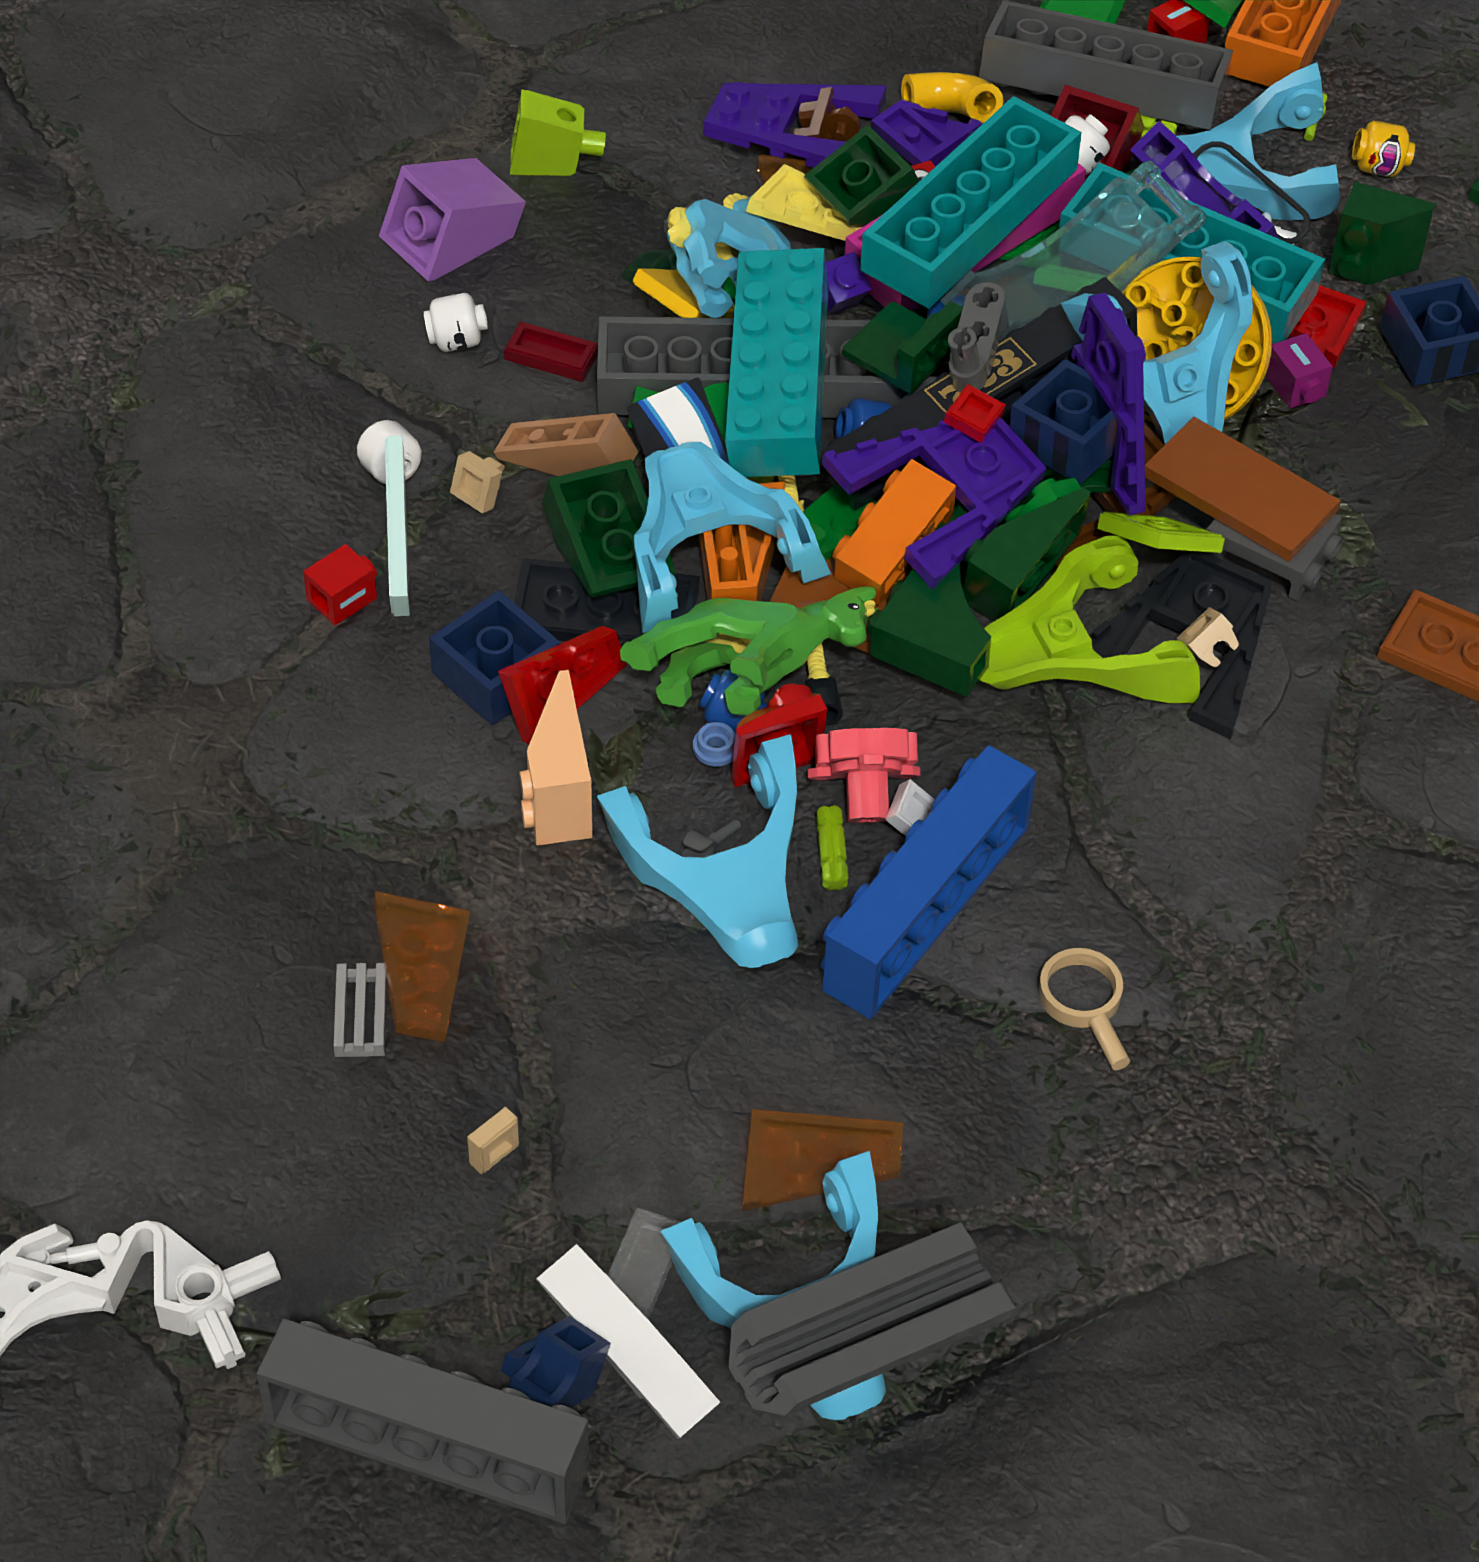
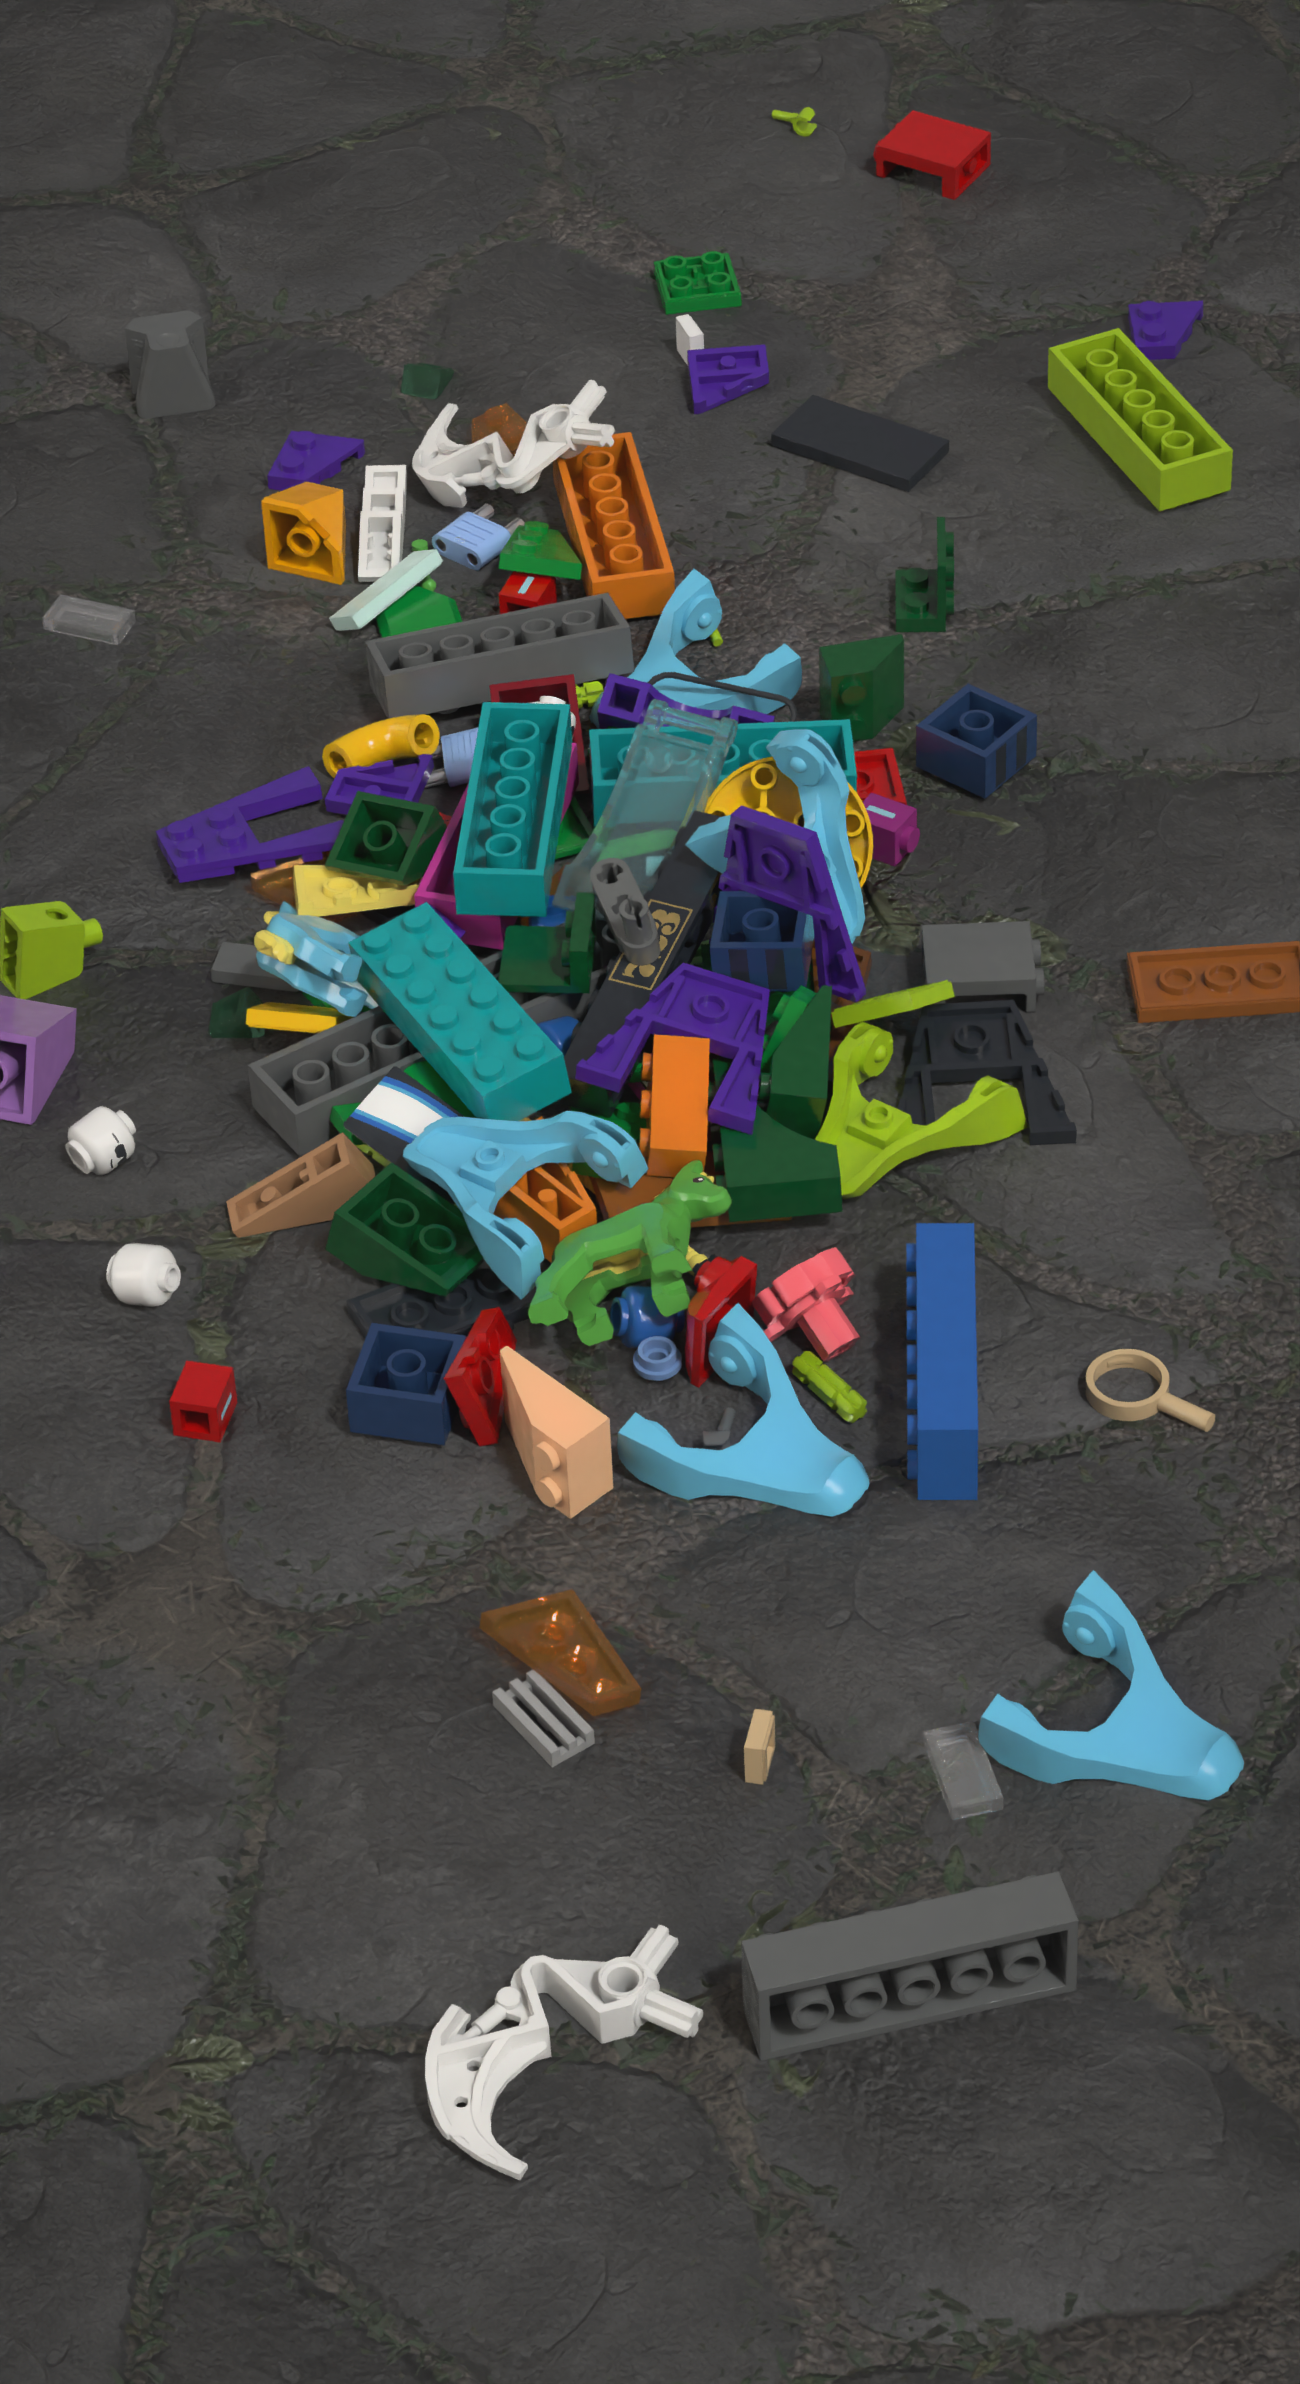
camera: 30 degrees left, 10 degrees down
light aqua tile [385,435,410,616] -> none
tan tile [450,451,505,514] -> none
dark blue brick [501,1316,611,1408] -> none
dark red tile [504,321,598,382] -> none
white slope [536,1244,720,1439] -> none
dark grey piece [729,1222,1016,1416] -> none
clear orange wing [743,1109,904,1211] -> none
reddish brown hips [792,87,860,157] -> none
white tile [885,779,935,836] -> none
red tile [944,384,1006,443] -> none
dark orange tile [1145,417,1341,562] -> none
tan tile [1176,607,1239,667] -> none
yellow head [1352,121,1415,177] -> none

